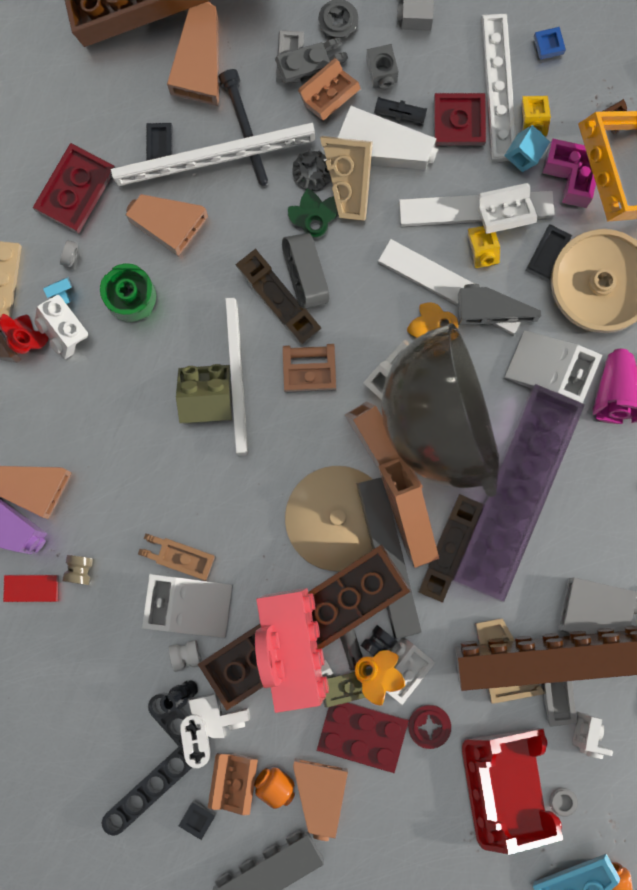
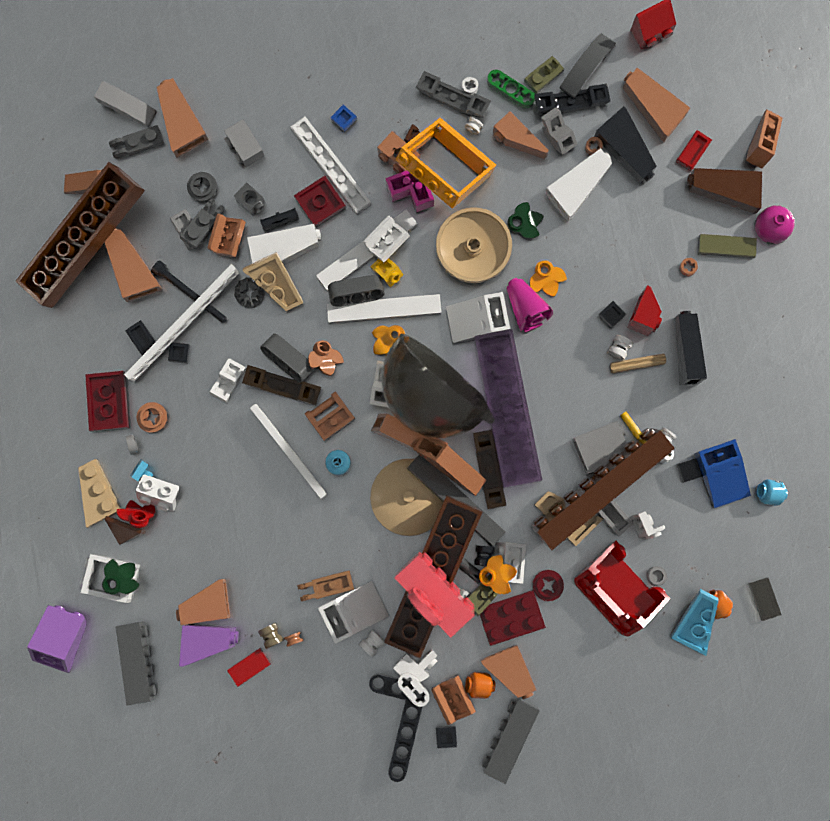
camera: 35 degrees left, 0 degrees up
green brick [100,263,156,322] -> none
nougat slope [125,194,208,256] -> none
black pin [160,680,198,713] -> none
olive slope [176,364,232,423] -> none
dark green plate [288,189,338,238] -> none
dark grey slope [458,284,541,325] -> none
medium azure brick [504,125,550,172] -> none
yellow bracket [521,96,551,136] -> none
black tile [525,224,572,281] -> none
none -> nougat gear [136,402,168,433]
none -> black tile [168,342,190,364]
none -> white slope [210,359,245,403]
none -> nougat bush [284,632,303,647]
none -> nougat plate [308,340,344,376]
none -> medium azure head [325,450,351,476]
none -> dark grey beam [327,275,385,307]
none -> nougat brick [377,131,420,174]

